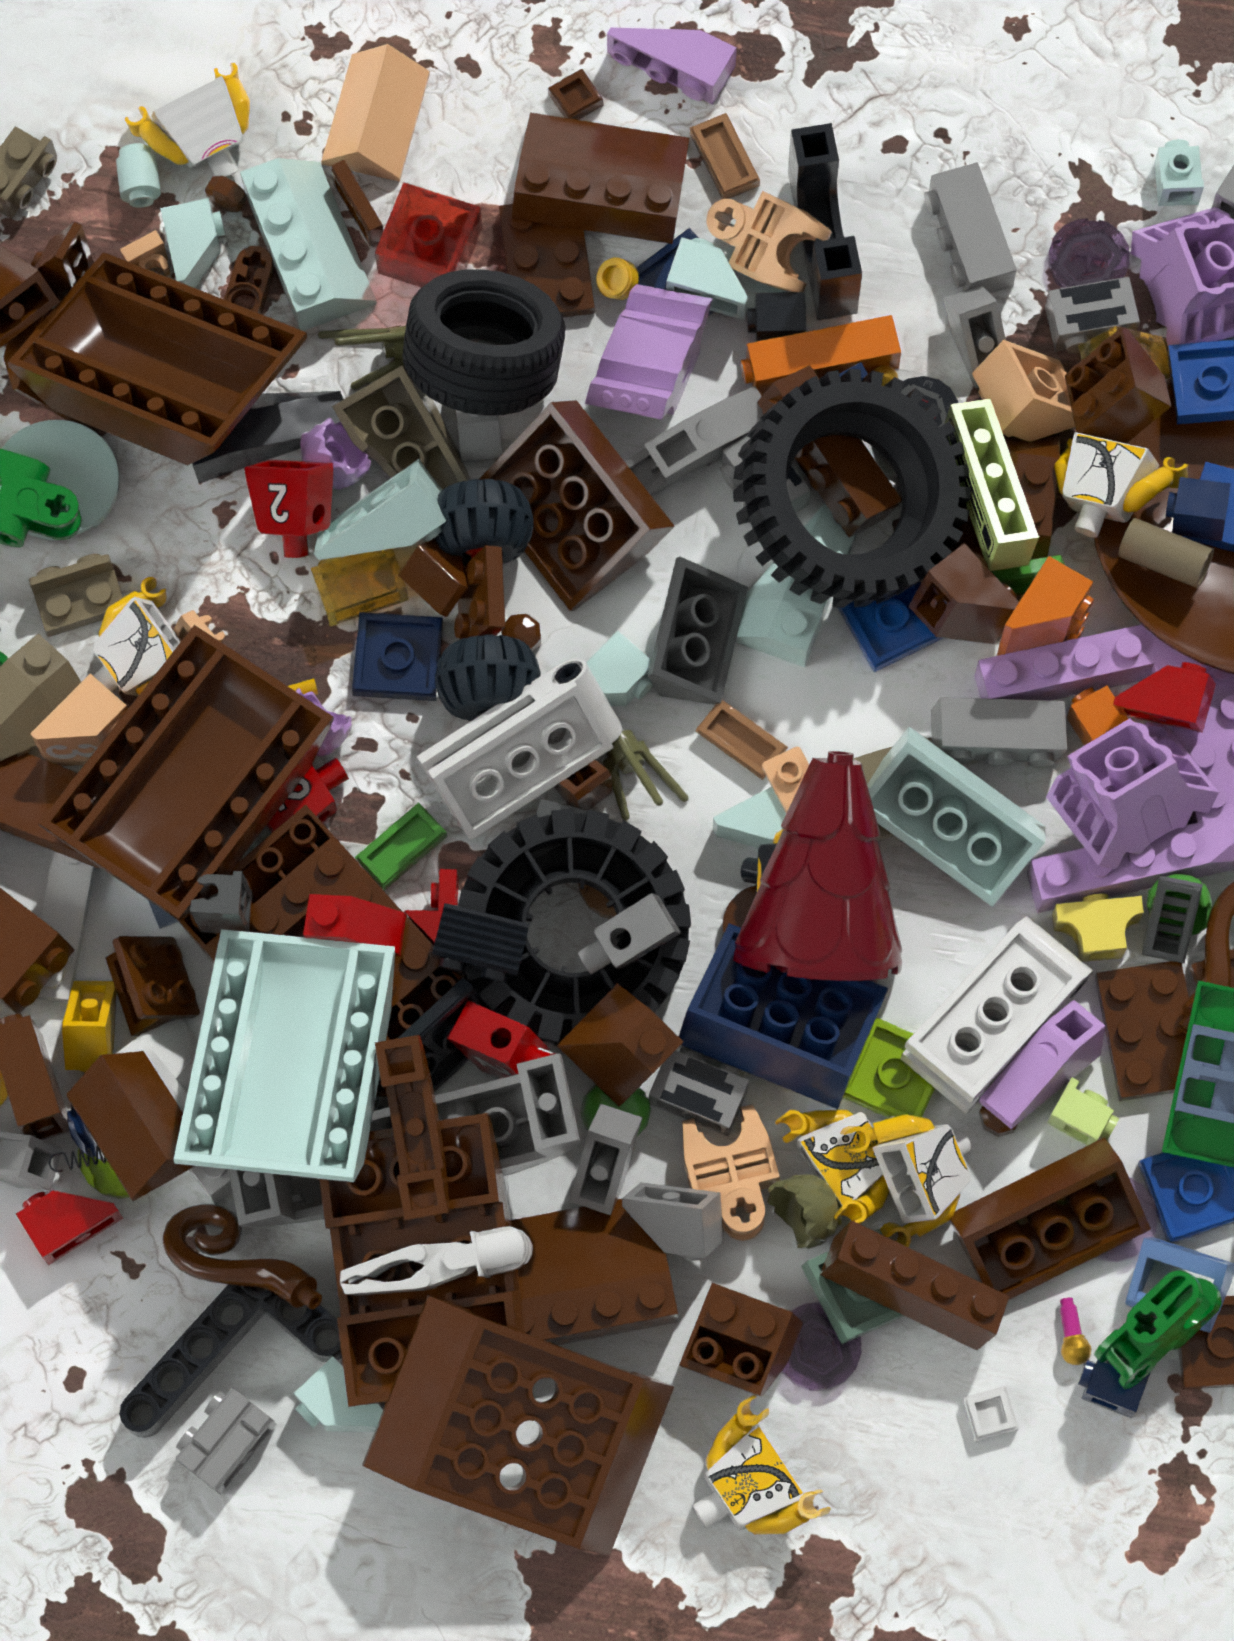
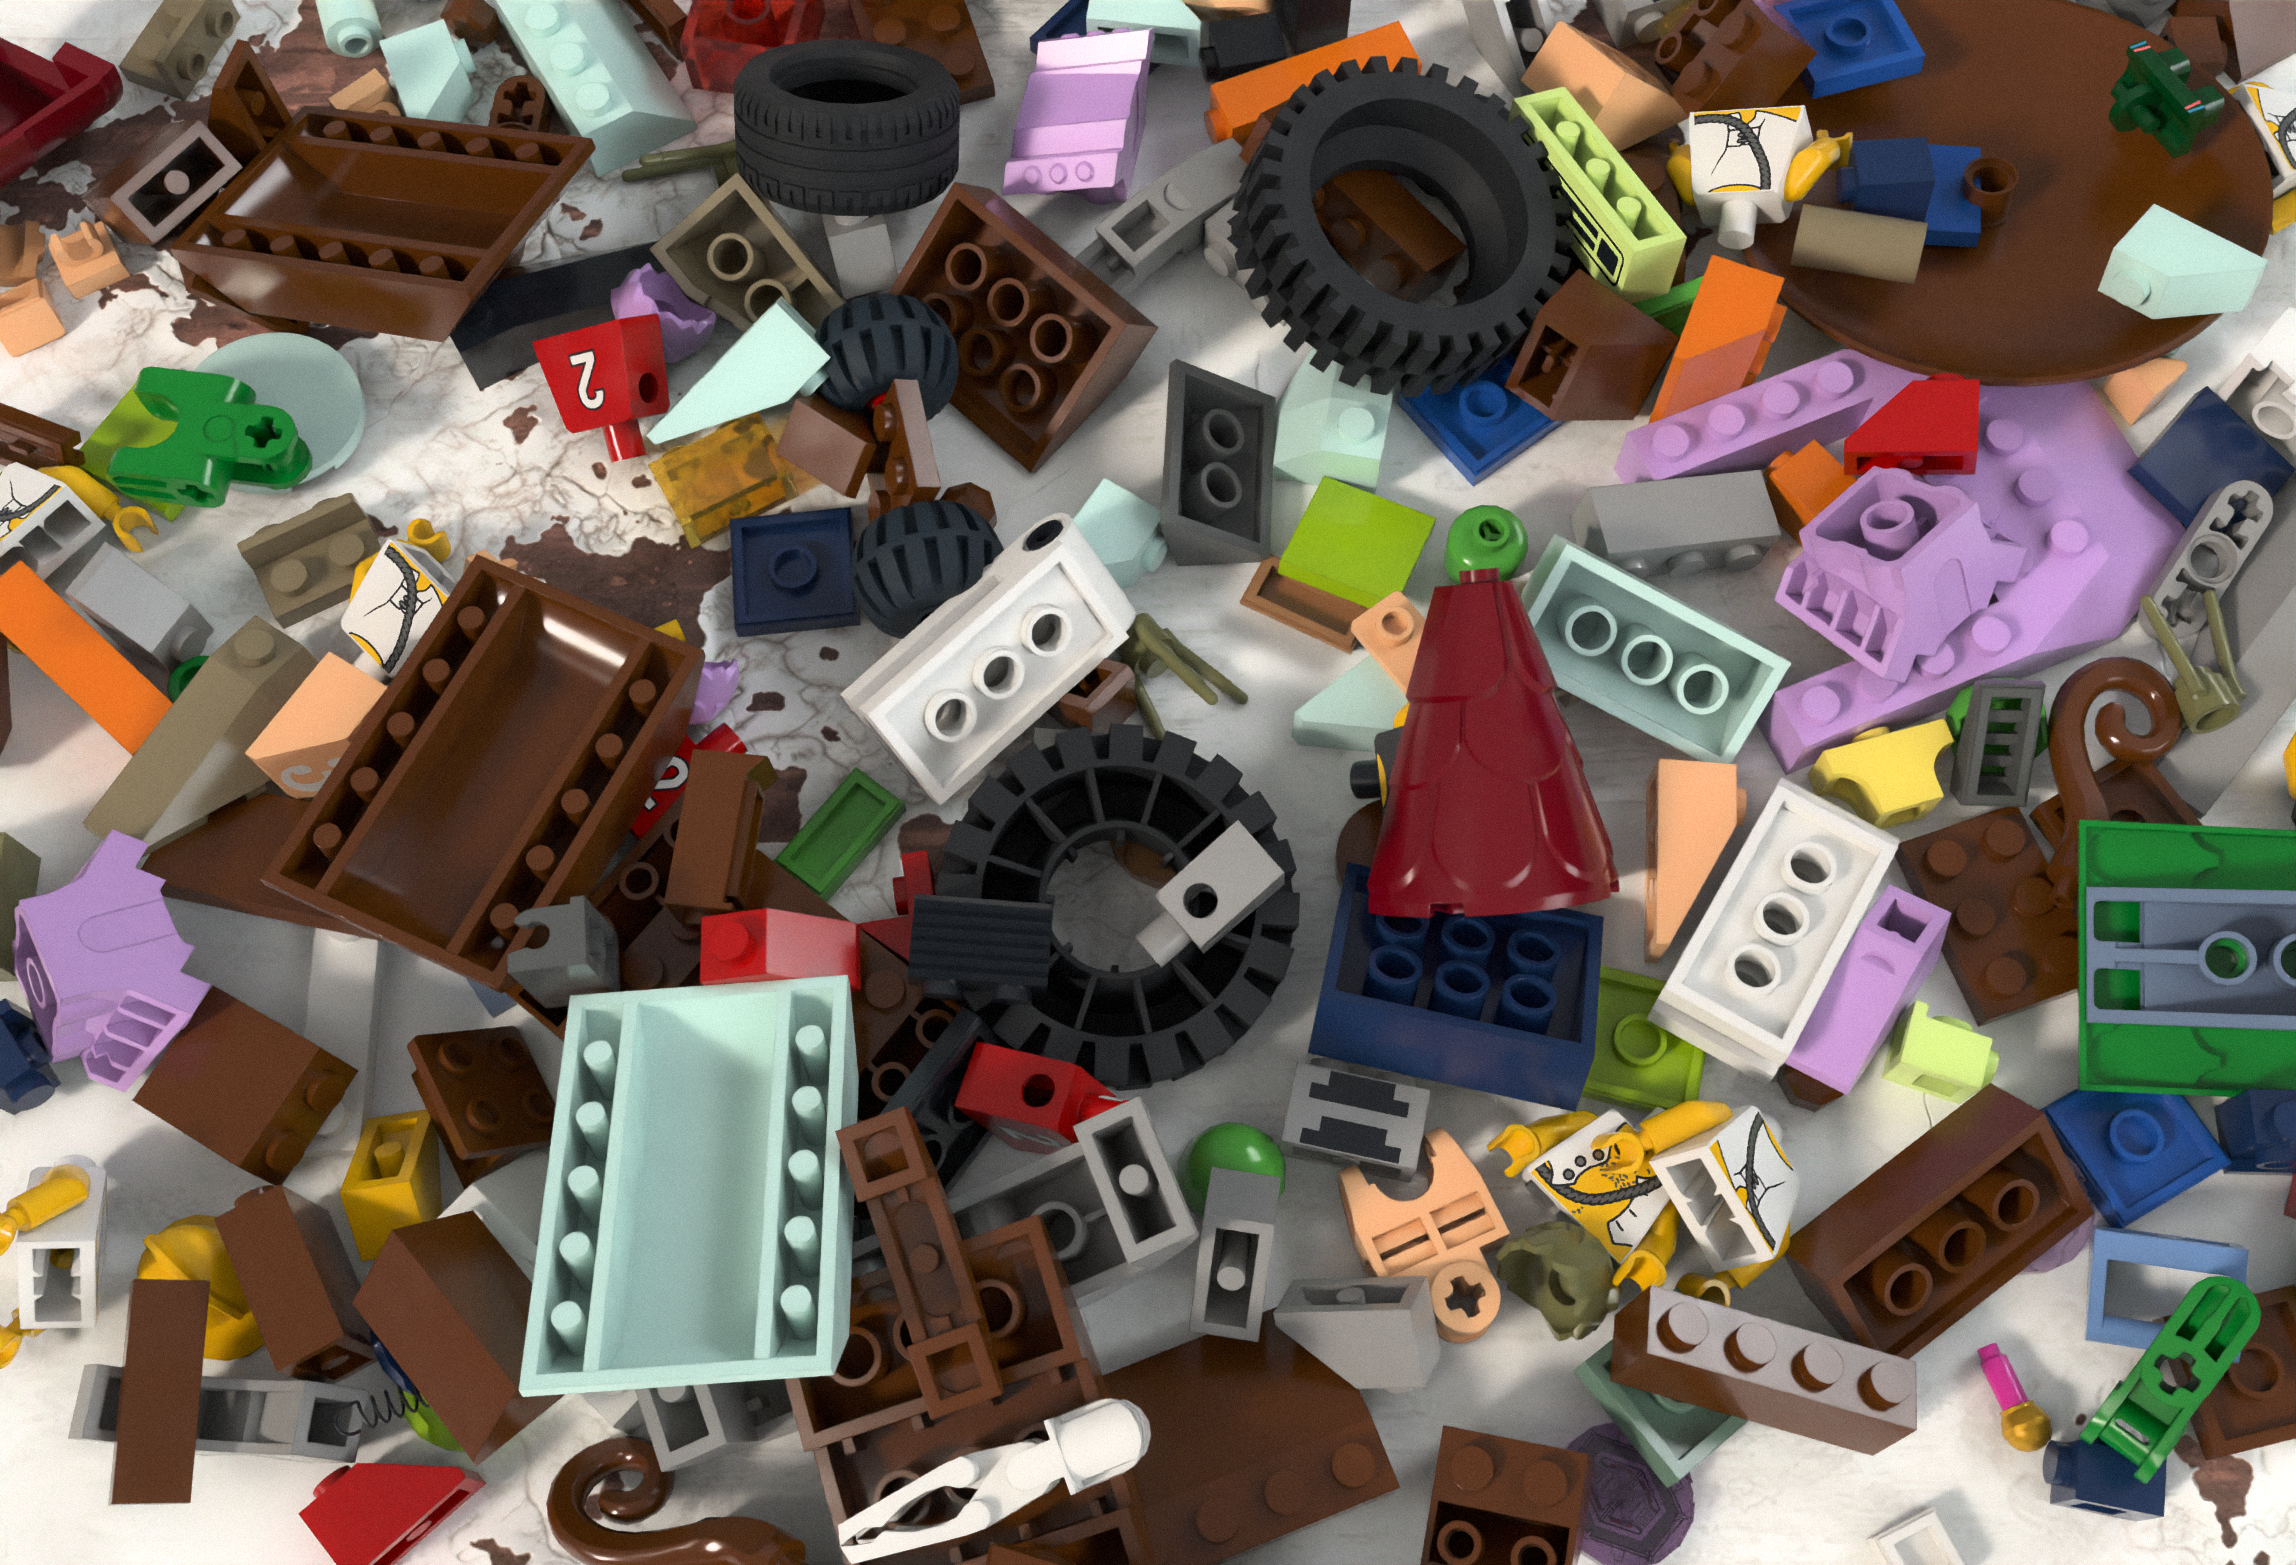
camera: 10 degrees left, 5 degrees down
reddish brown slope [557,983,684,1107] -> none
yellow tile [596,257,639,300] -> none
none -> reddish brown window [664,749,779,934]
none -> lime tile [1278,476,1437,609]
none -> bright green head [1444,505,1528,585]
none -> light nougat slope [1644,758,1747,964]

